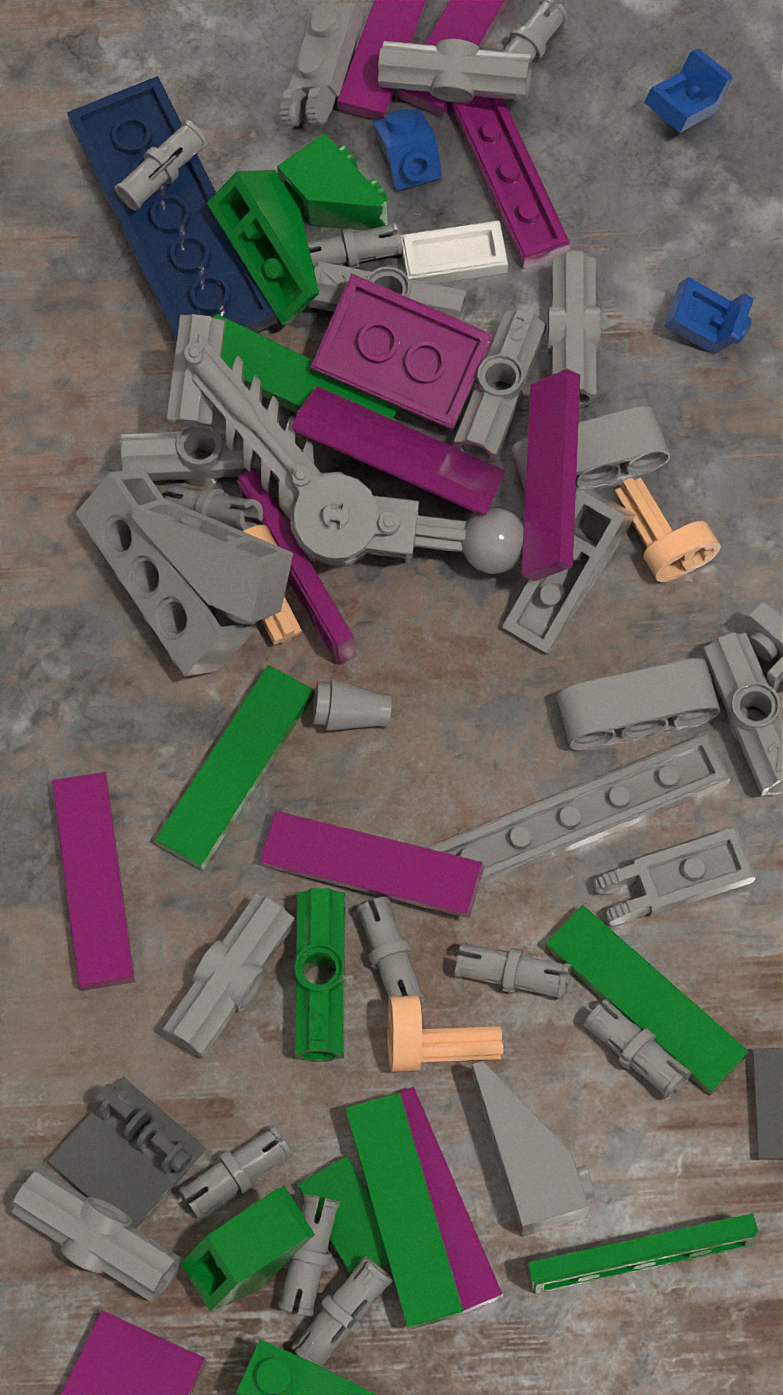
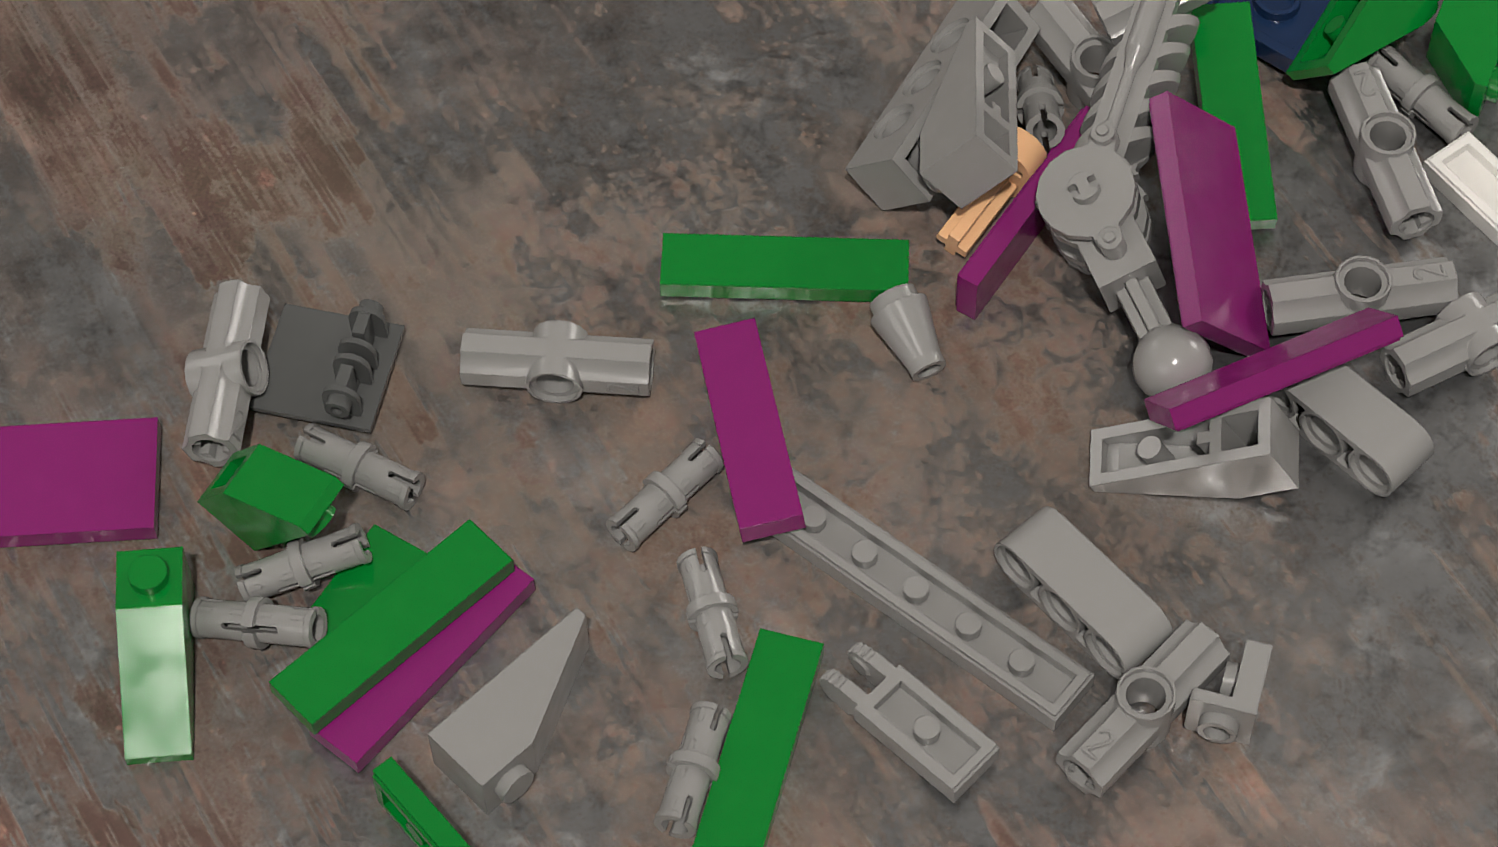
camera: 60 degrees right, 10 degrees down
magenta tile [52,772,136,991] -> none
green piece [294,888,346,1062] -> none
magenta tile [310,273,494,431] -> none
light nougat piece [387,996,503,1072] -> none
light nougat piece [614,477,721,582] -> none

